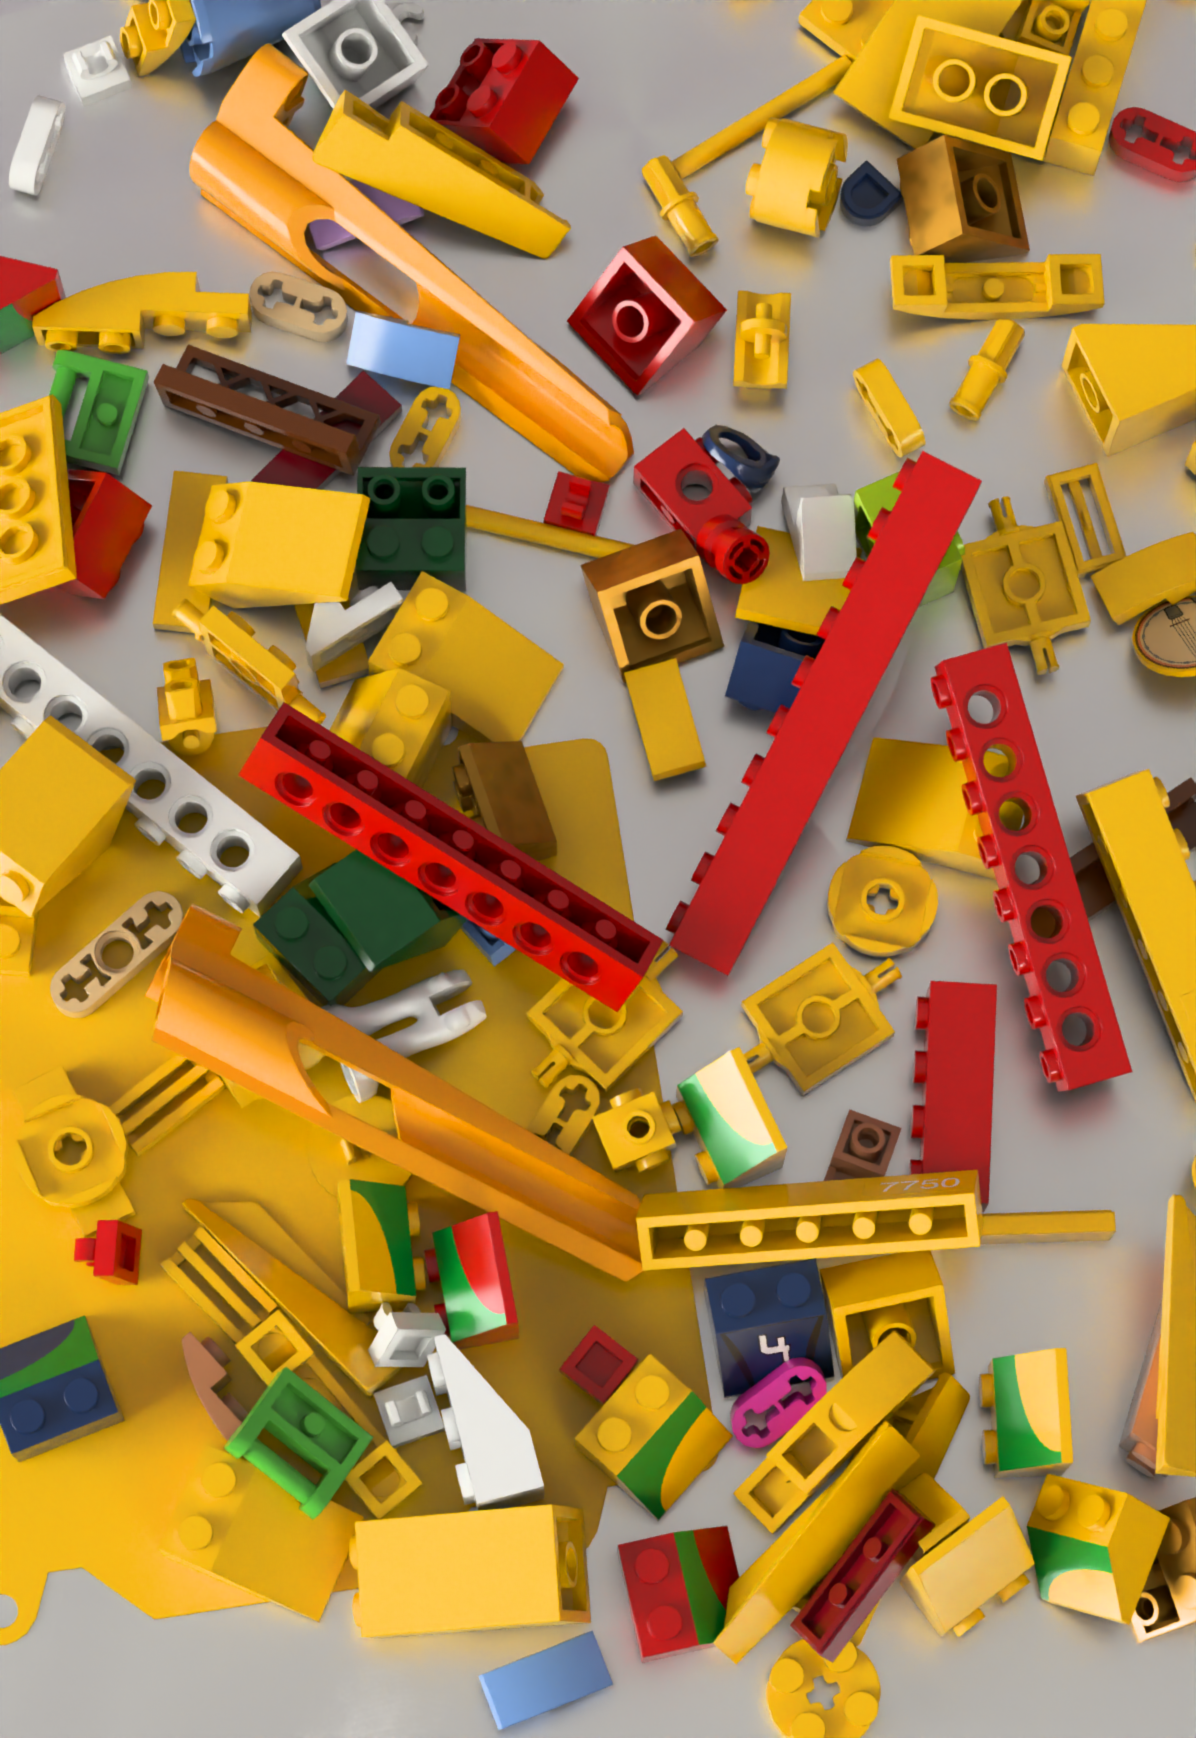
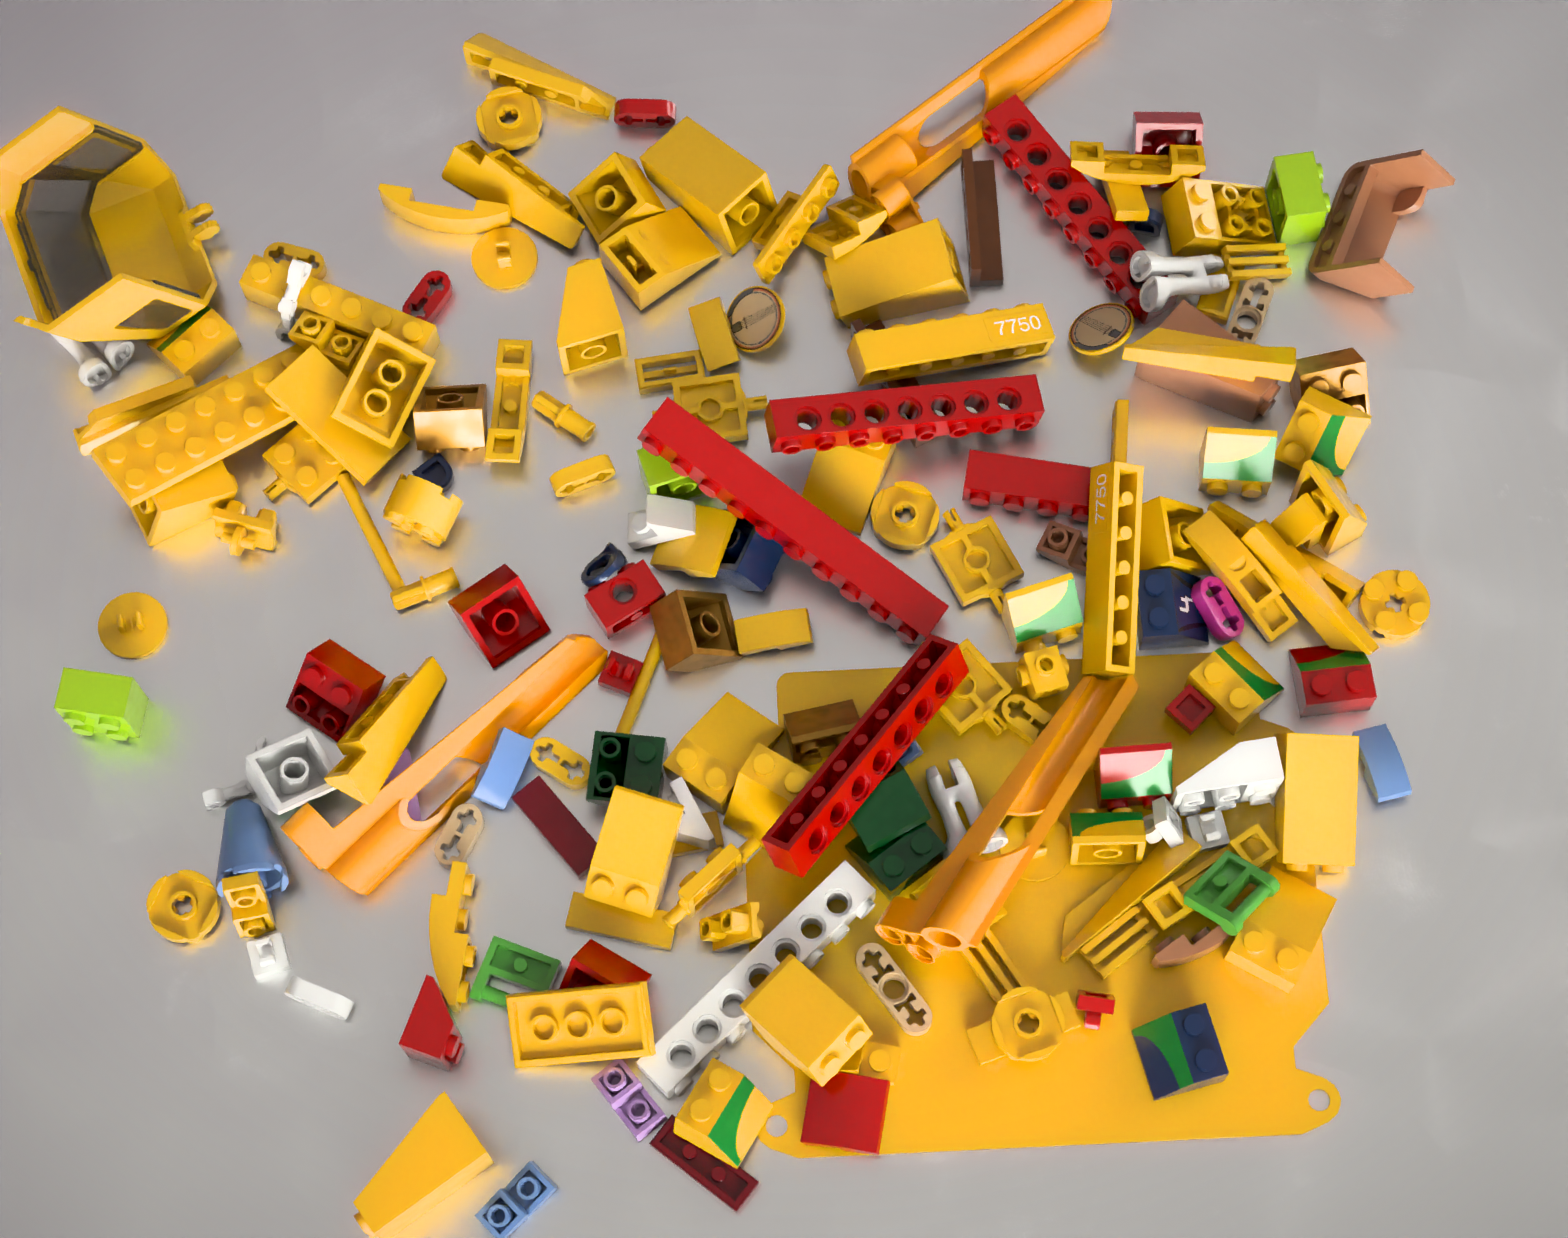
camera: 80 degrees left, 5 degrees down
reddish brown fence [153,344,381,476] -> none
red wheel [696,514,770,584] -> none
yellow hips [733,290,791,389] -> none
dark red tile [790,1488,936,1663] -> none

